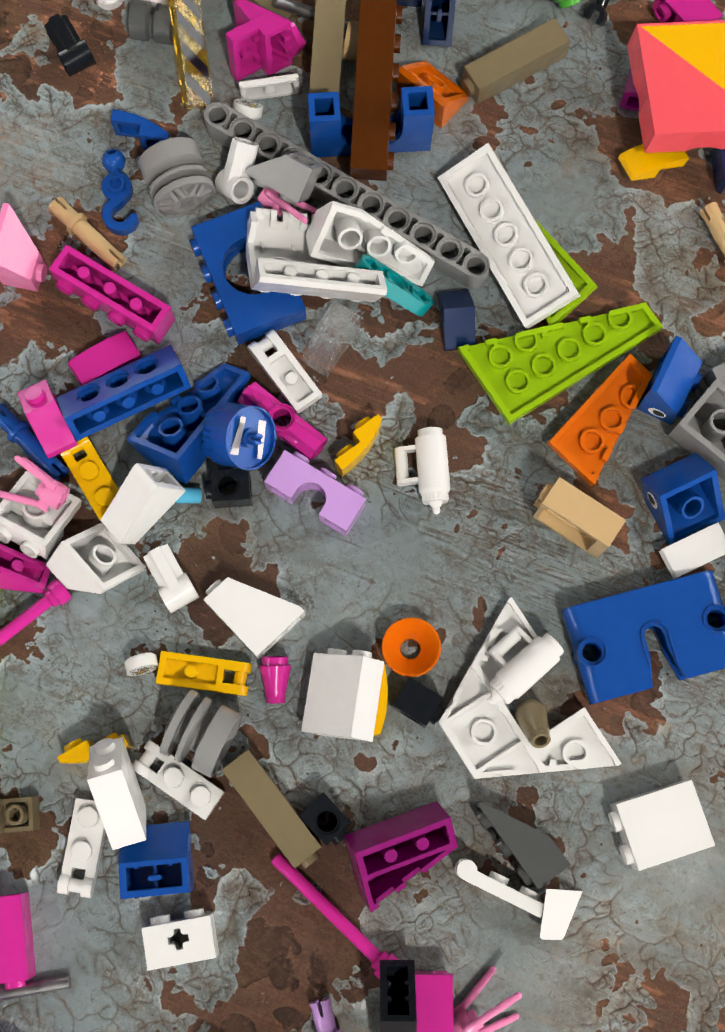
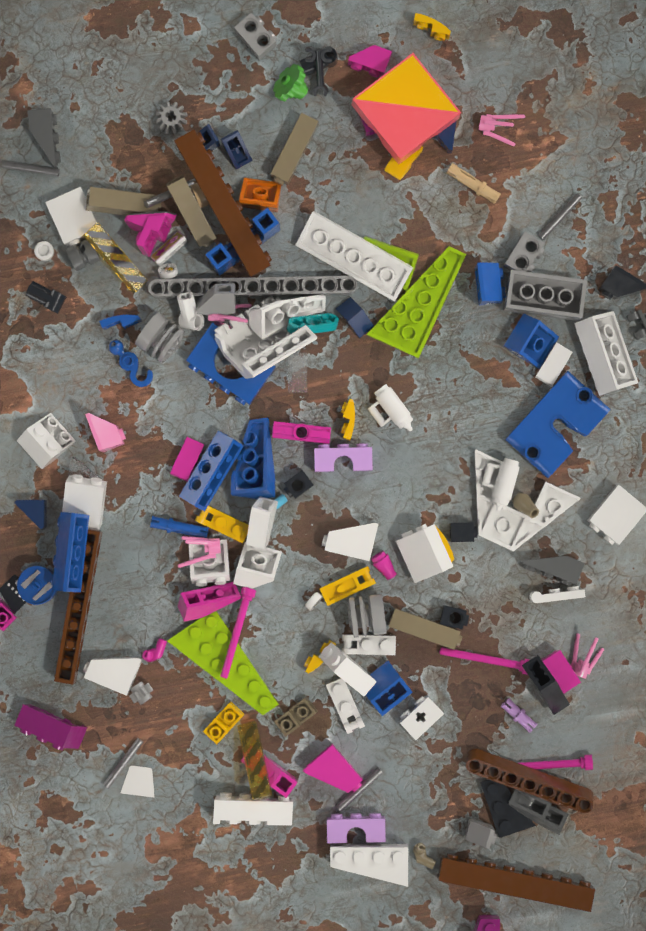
camera: 25 degrees left, 10 degrees up
dark pink slope [17,379,78,459] -> none
tan pin [48,196,127,272] -> none
dark pink brick [49,244,175,345] -> none
white piece [143,544,200,613] -> none
blue piece [201,403,276,470] -> none
white plate [247,329,322,415] -> none
magenta wedge [344,801,458,913] -> none
orange piece [381,617,441,677] -> none
tan window [533,477,626,559] -> none
white sticker [540,889,583,940] -> none
orange wing [546,354,653,486] -> none

